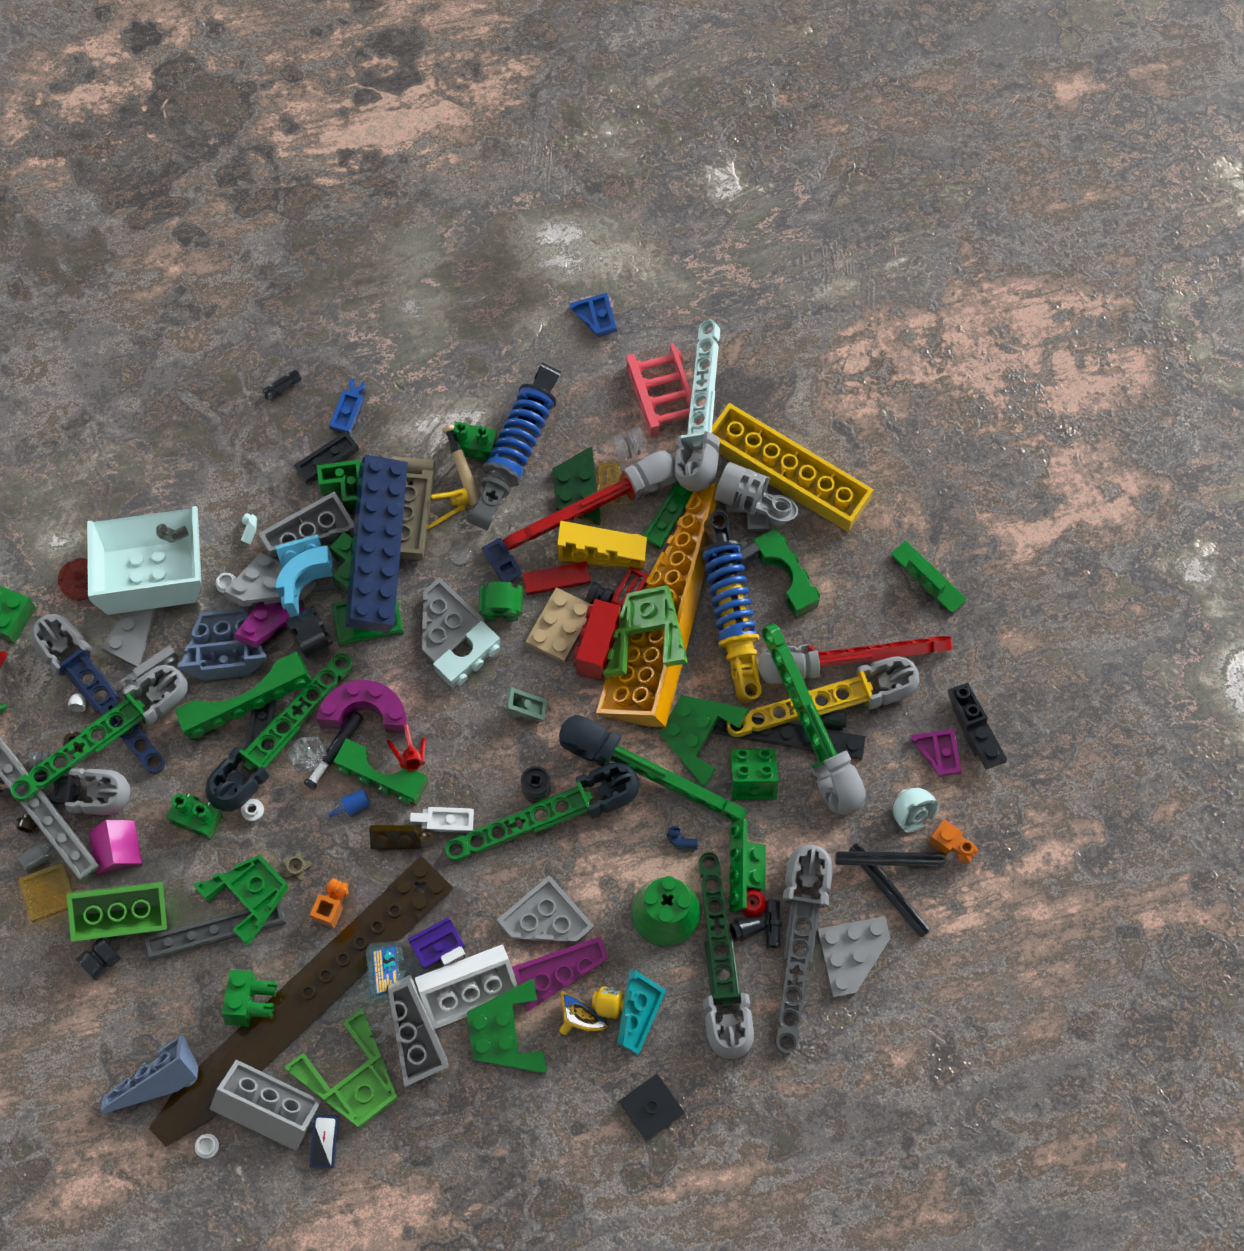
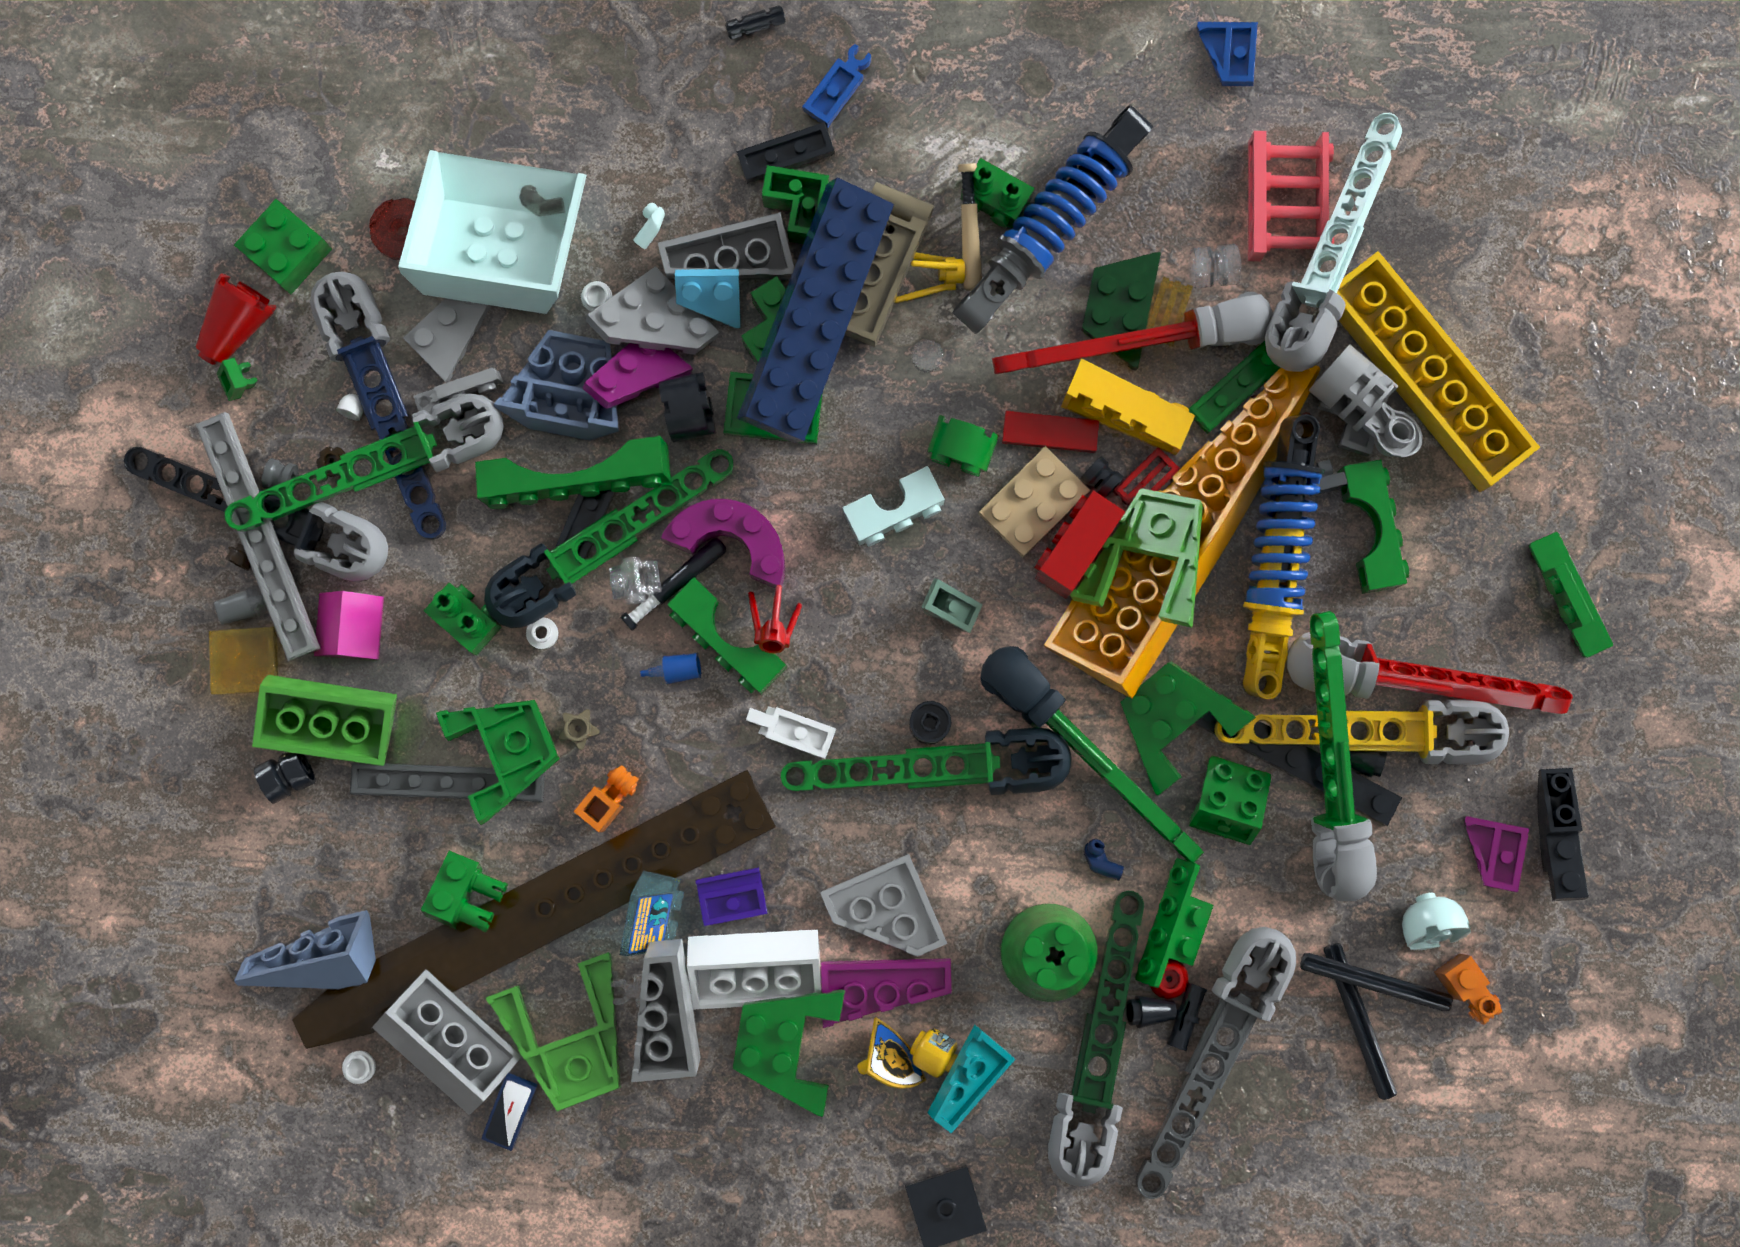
camera: 20 degrees right, 15 degrees up
medium azure arch [276,546,333,617] -> none
dark brown hinge [369,825,434,849] -> none
light grey plate [422,577,485,663] -> none
white tile [441,946,466,966] -> none
dark blue slope [481,537,523,582] -> none
light grey plate [817,916,890,999] -> none

